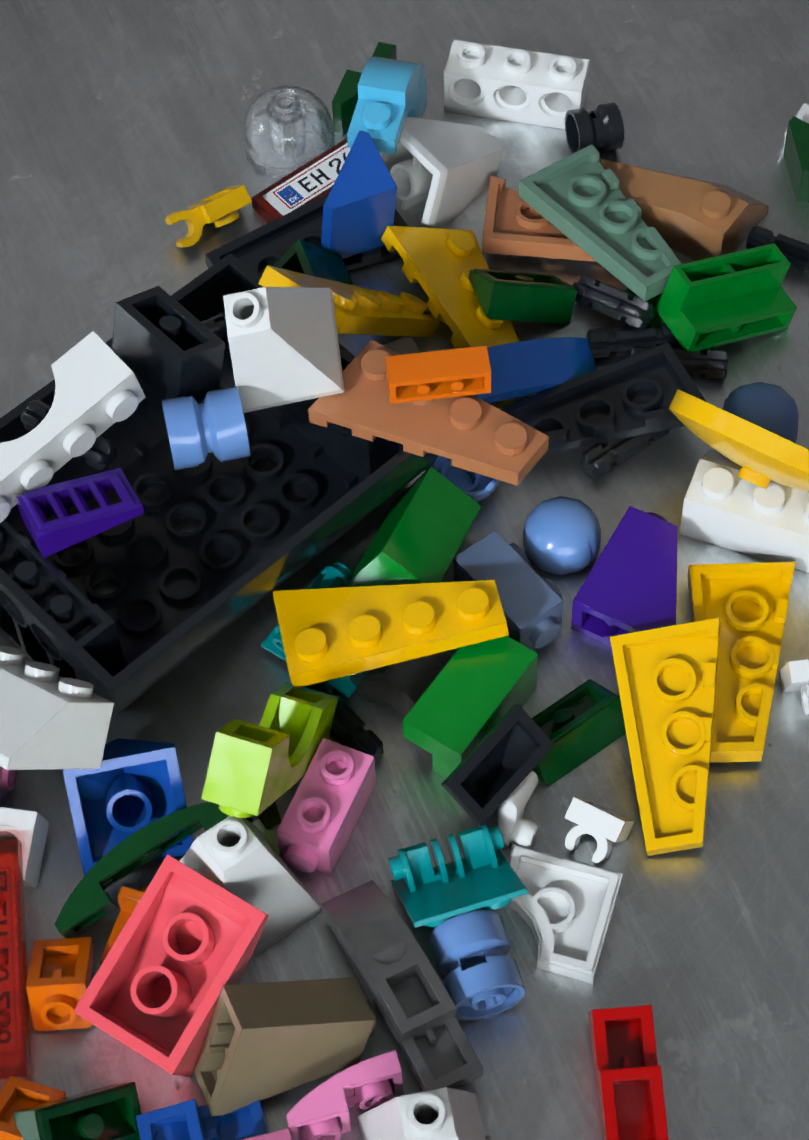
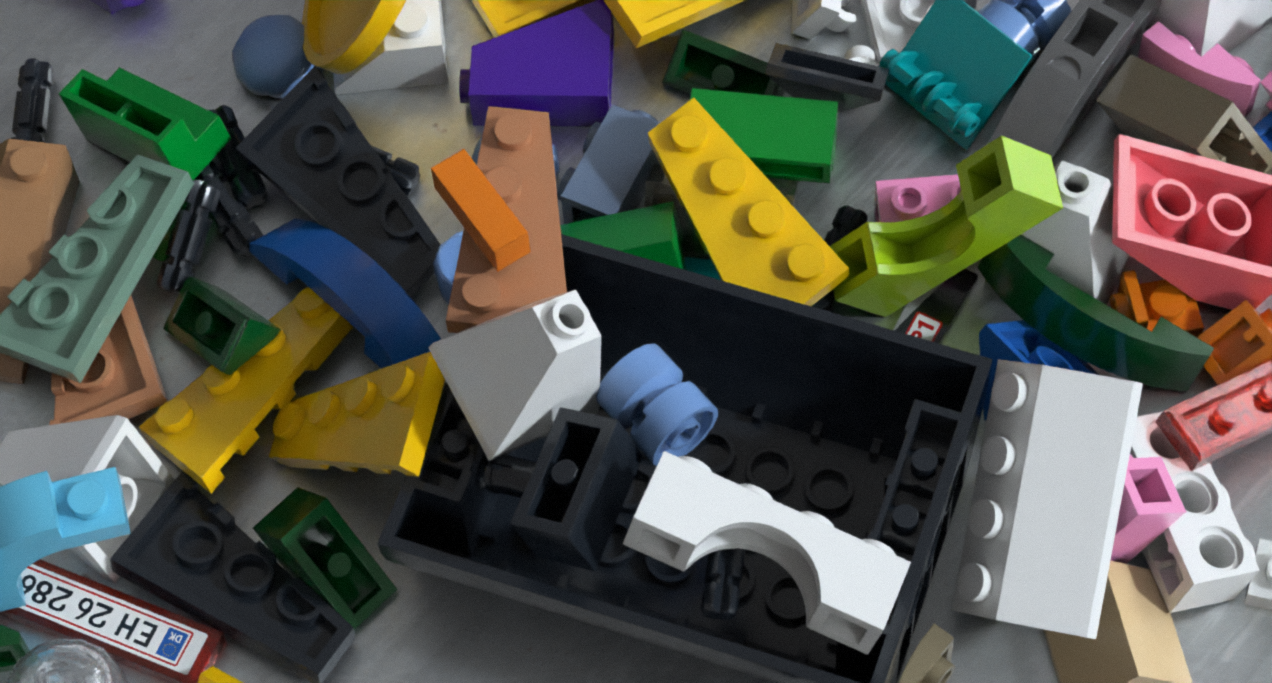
camera: 115 degrees left, 5 degrees up
dark purple slope [16,468,145,558] -> none
blue slope [321,130,397,259] -> none

